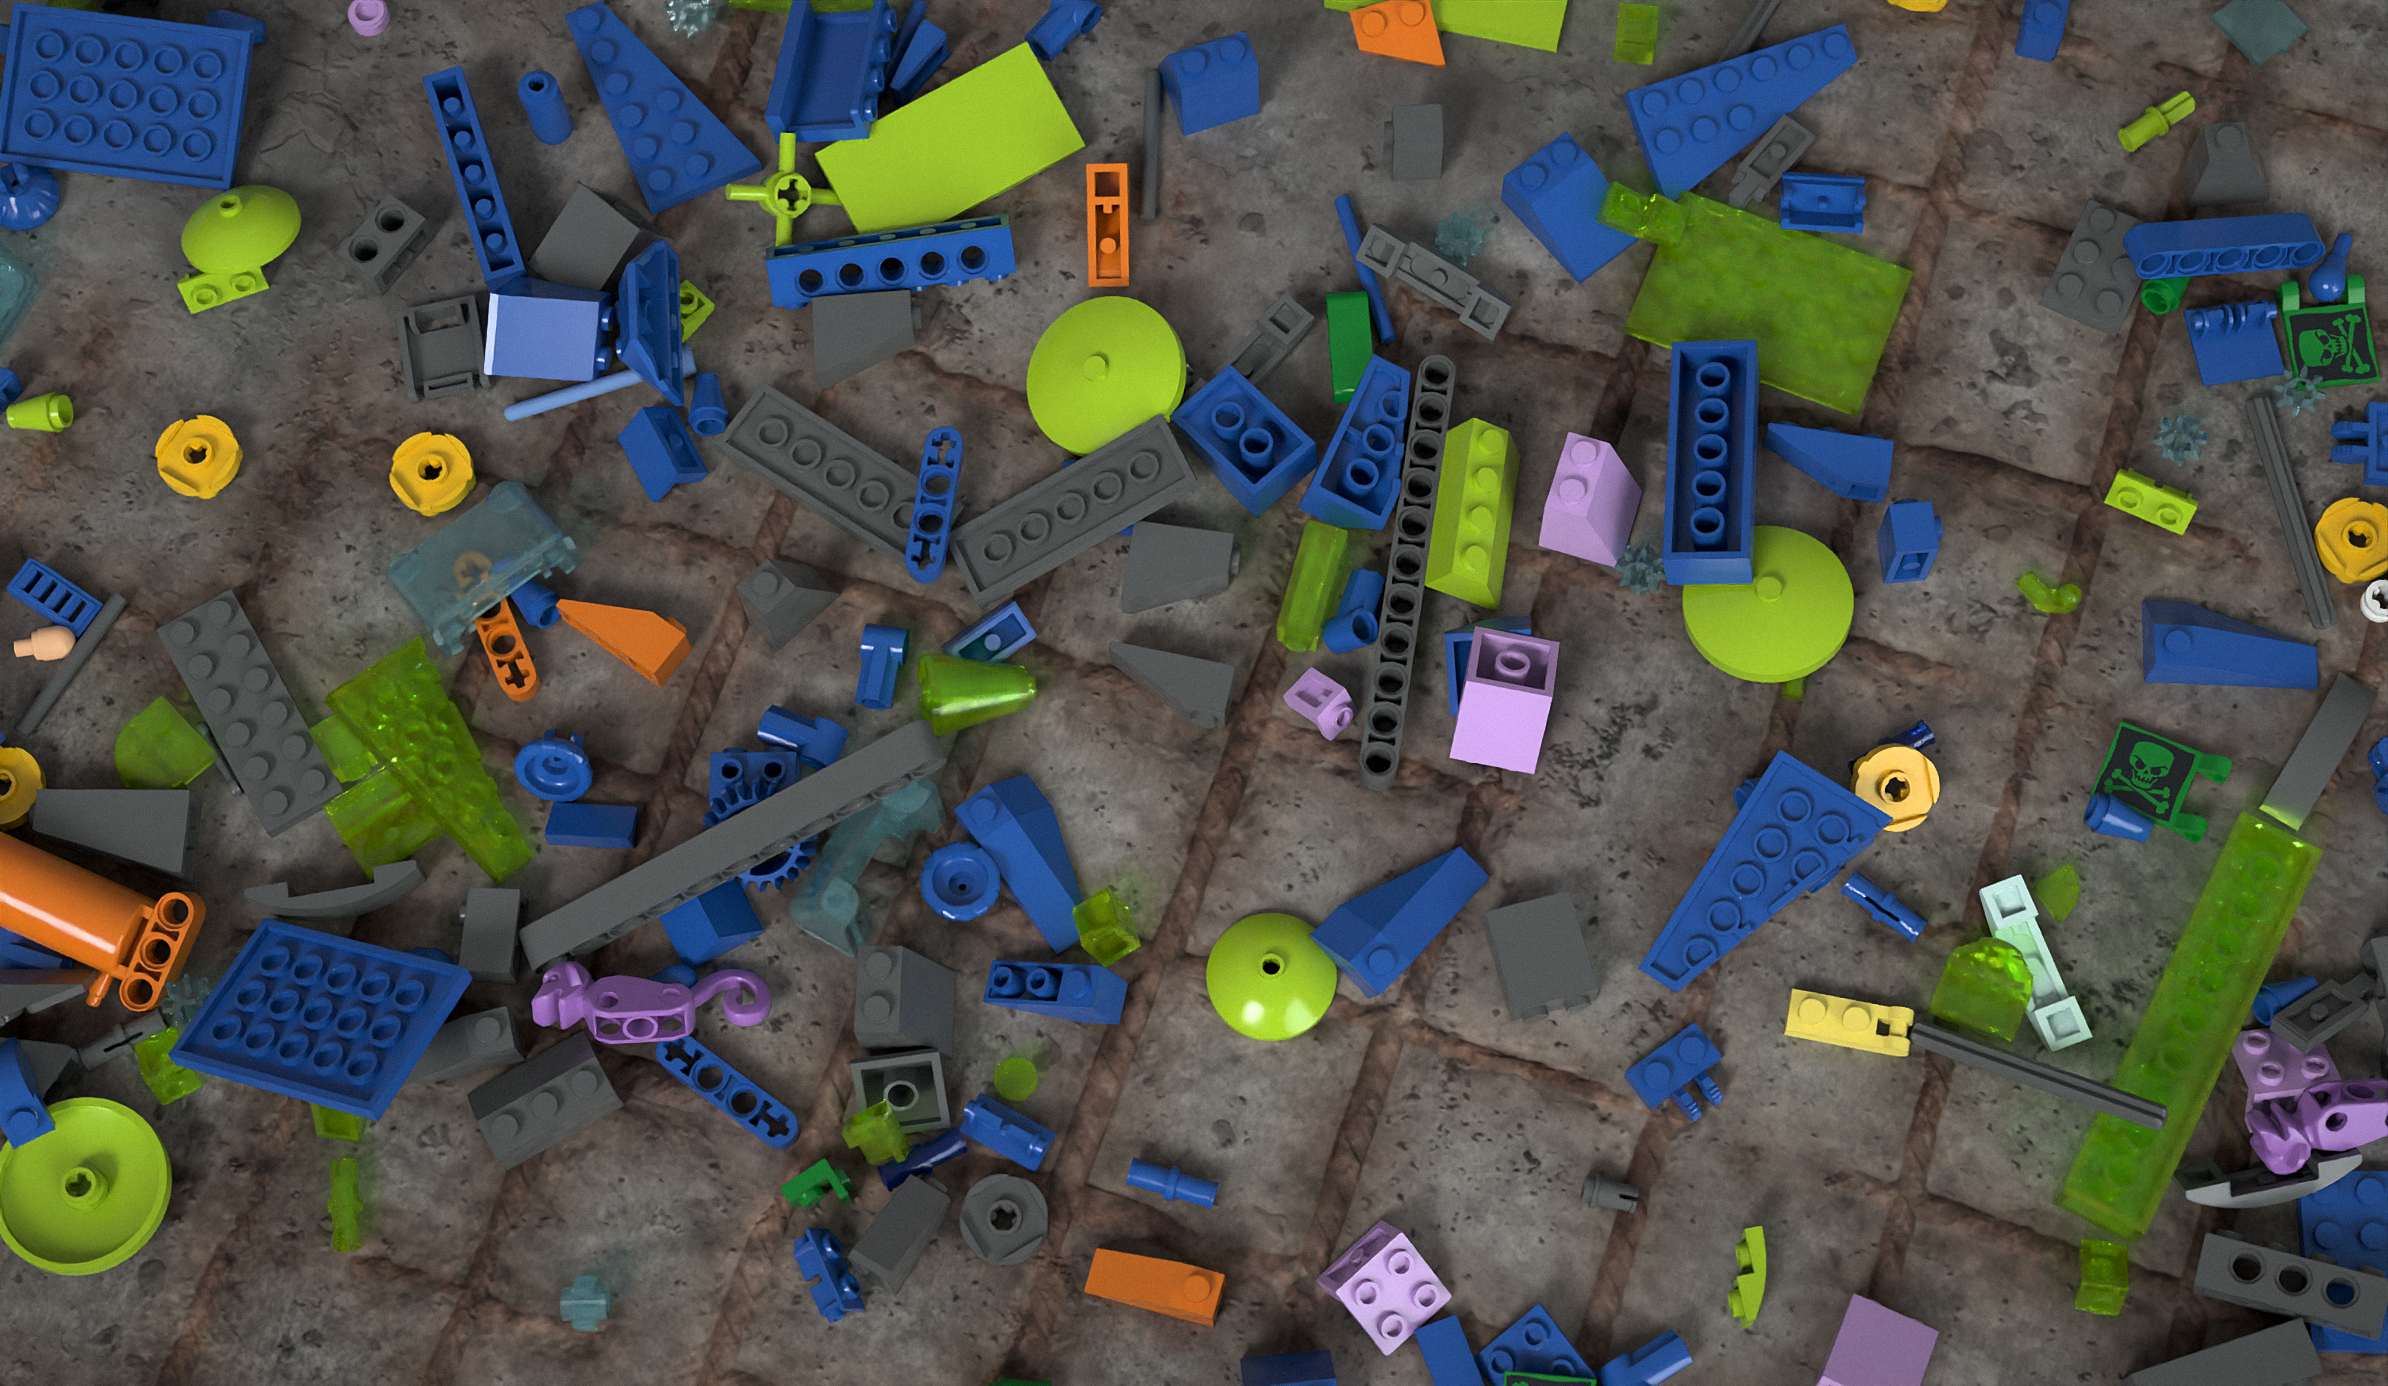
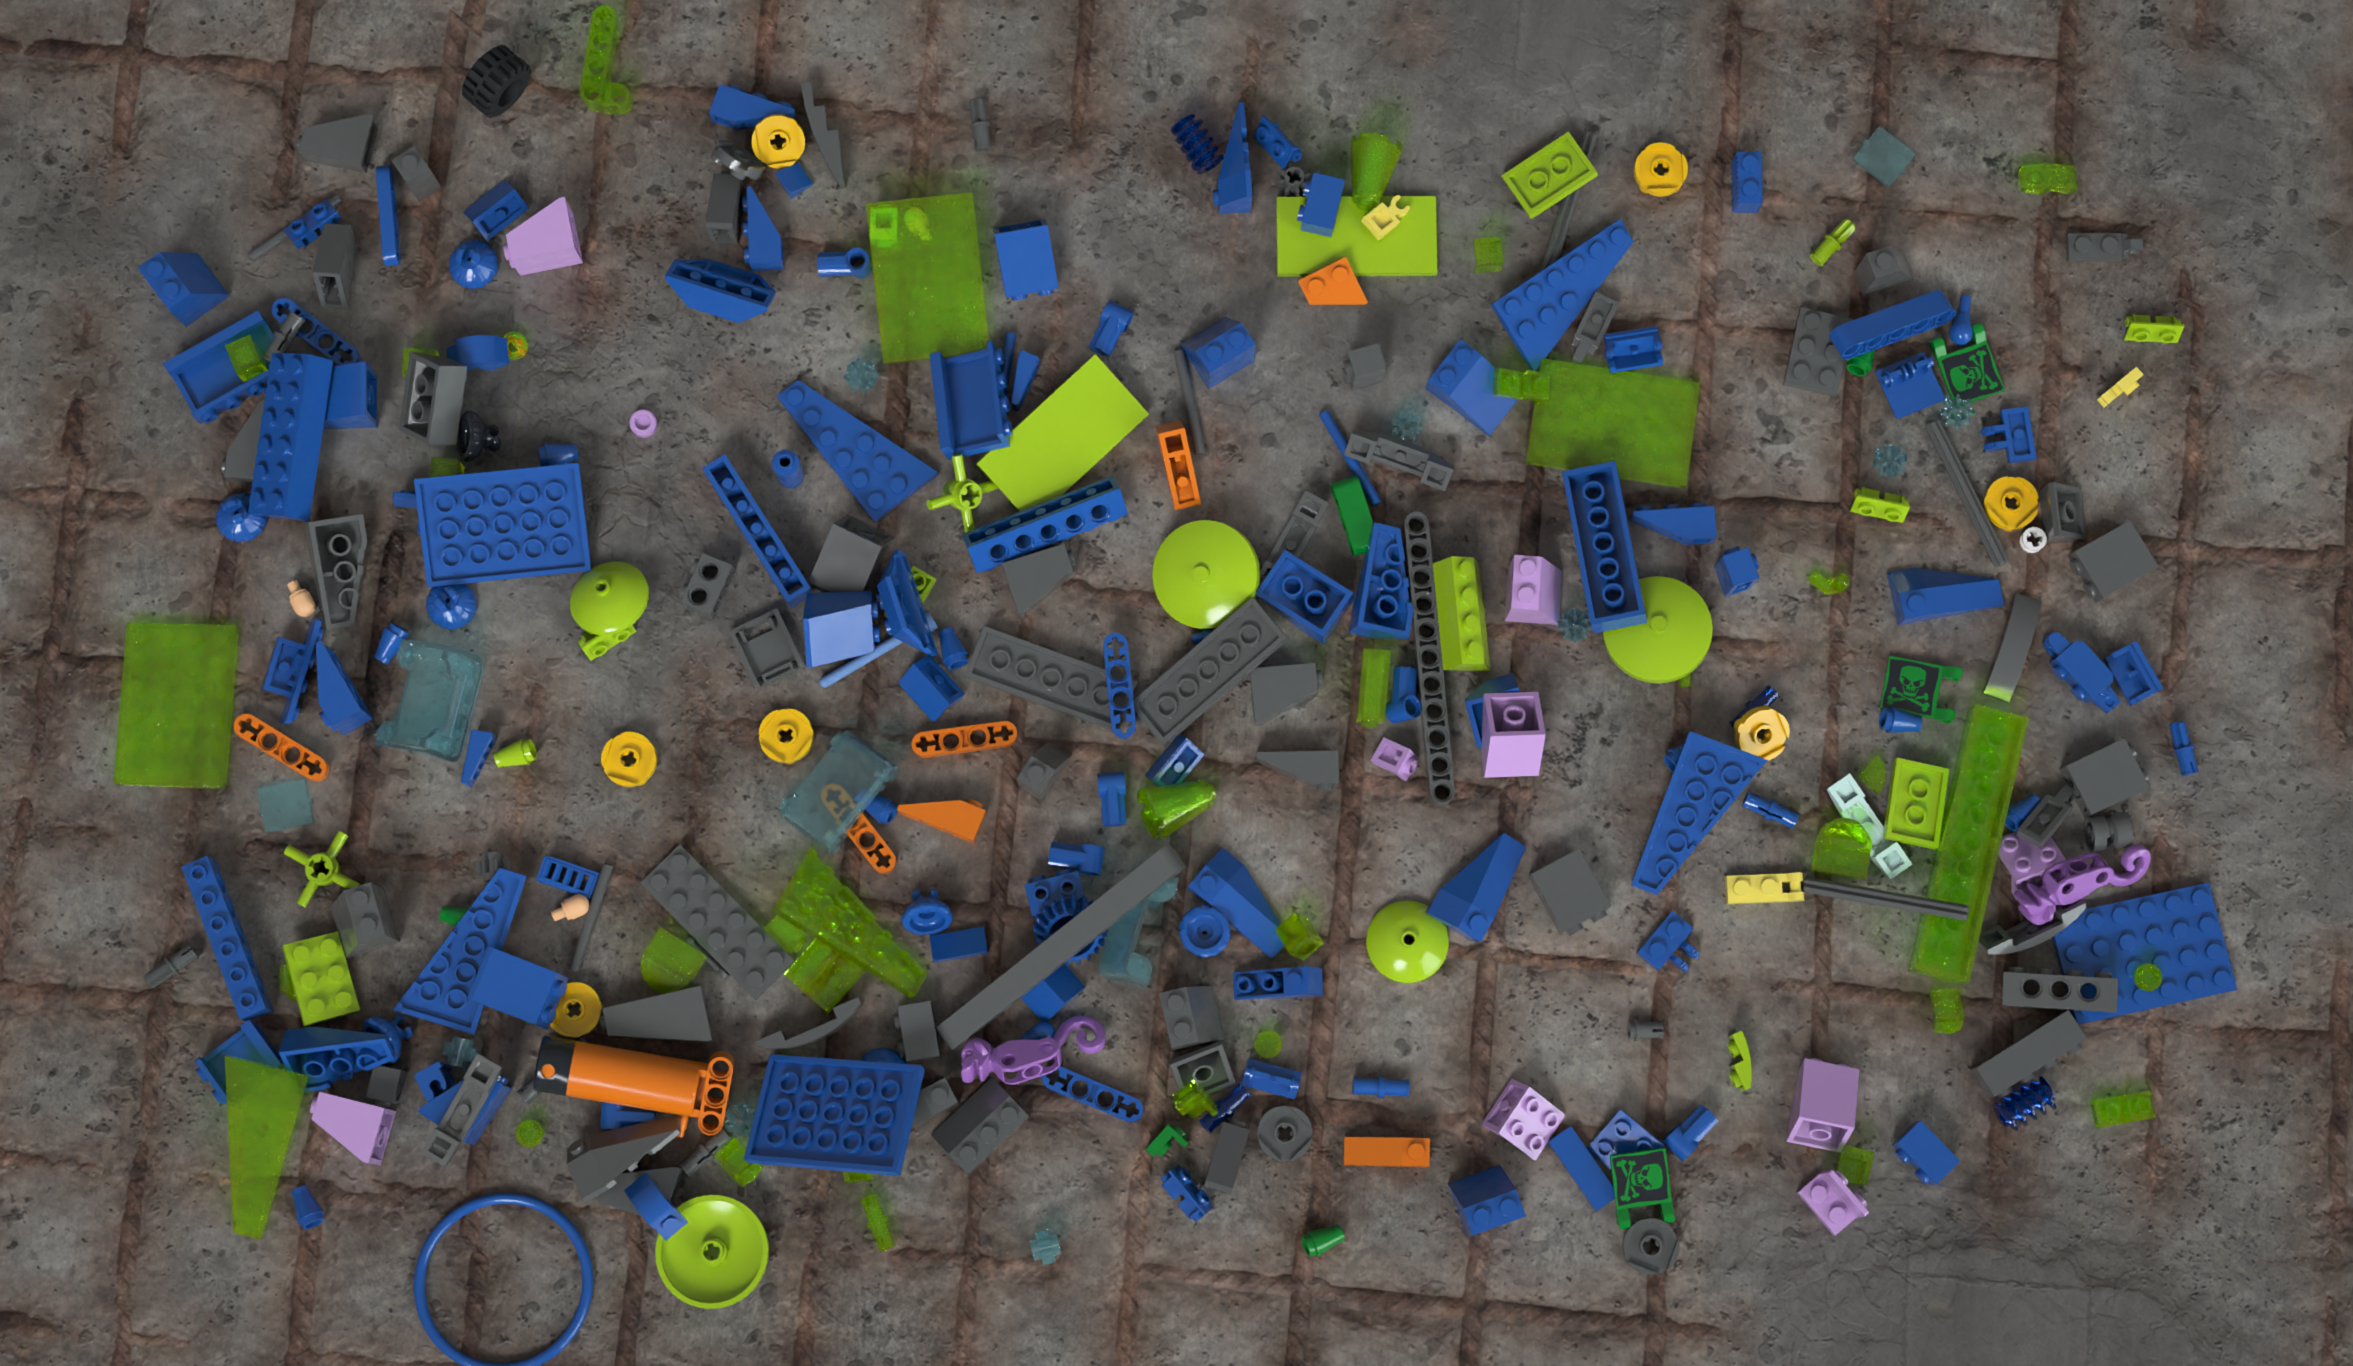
camera: 20 degrees left, 10 degrees up
none -> orange beam [911,721,1018,758]
none -> lime plate [1882,758,1949,850]

